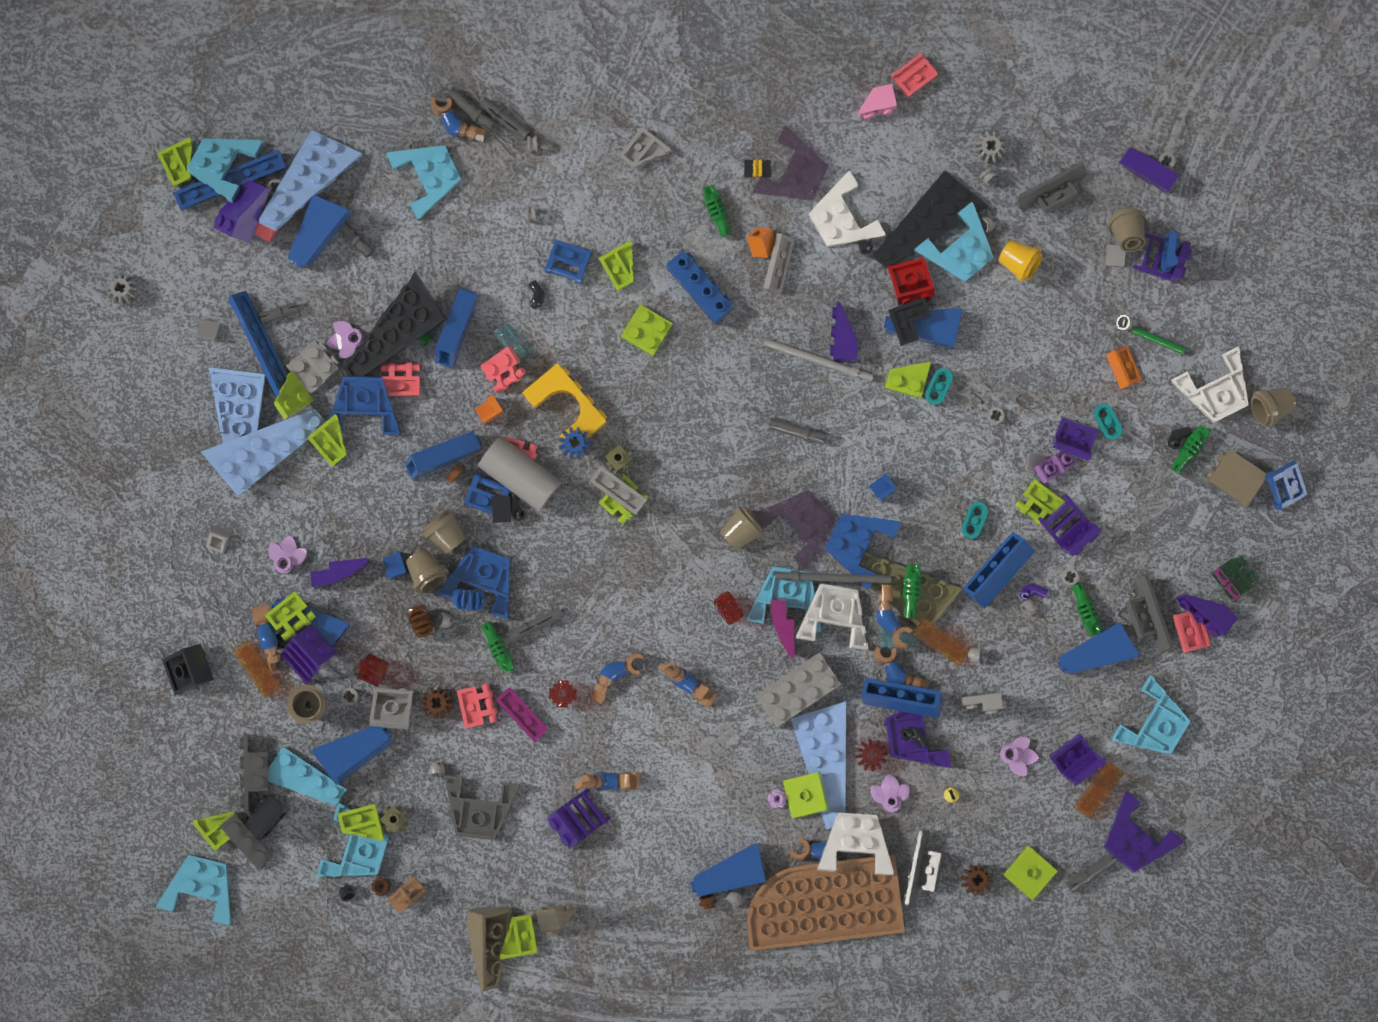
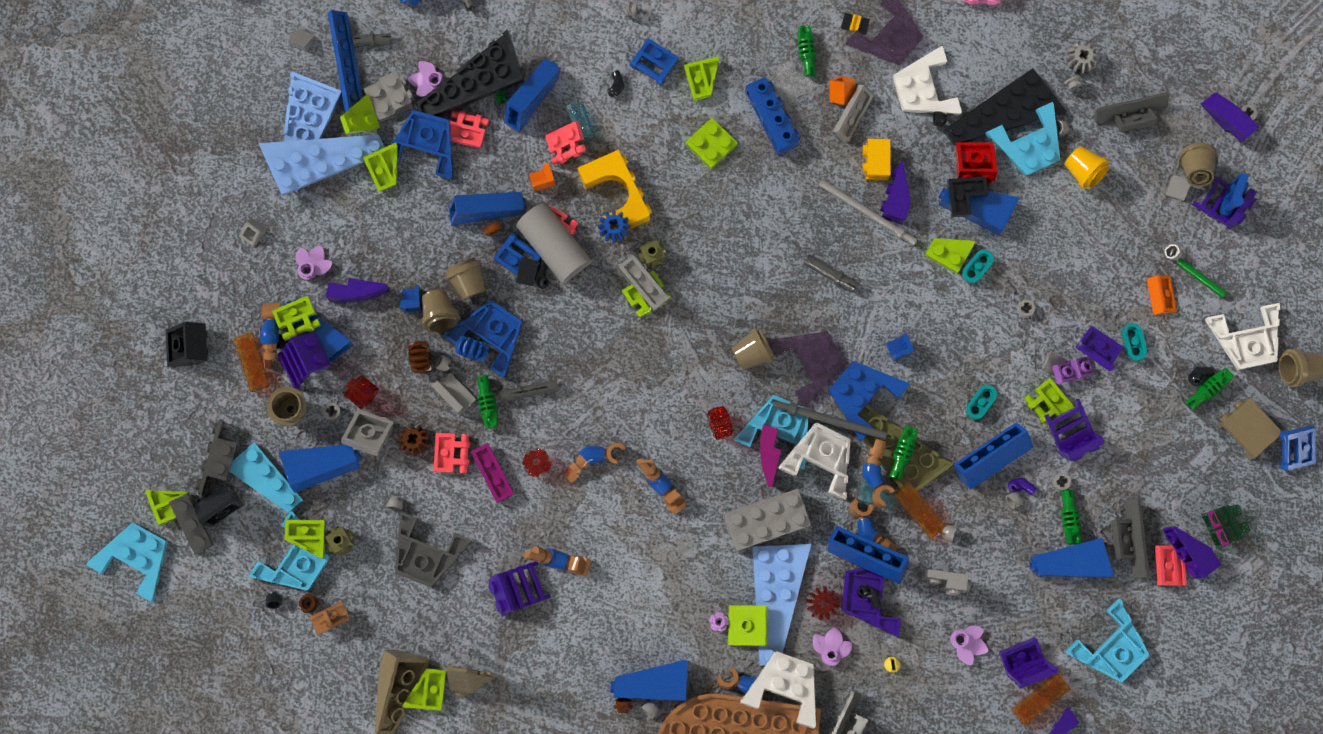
camera: 15 degrees right, 5 degrees down
none -> light grey panel [431,373,476,416]
none -> yellow brick [862,139,890,181]

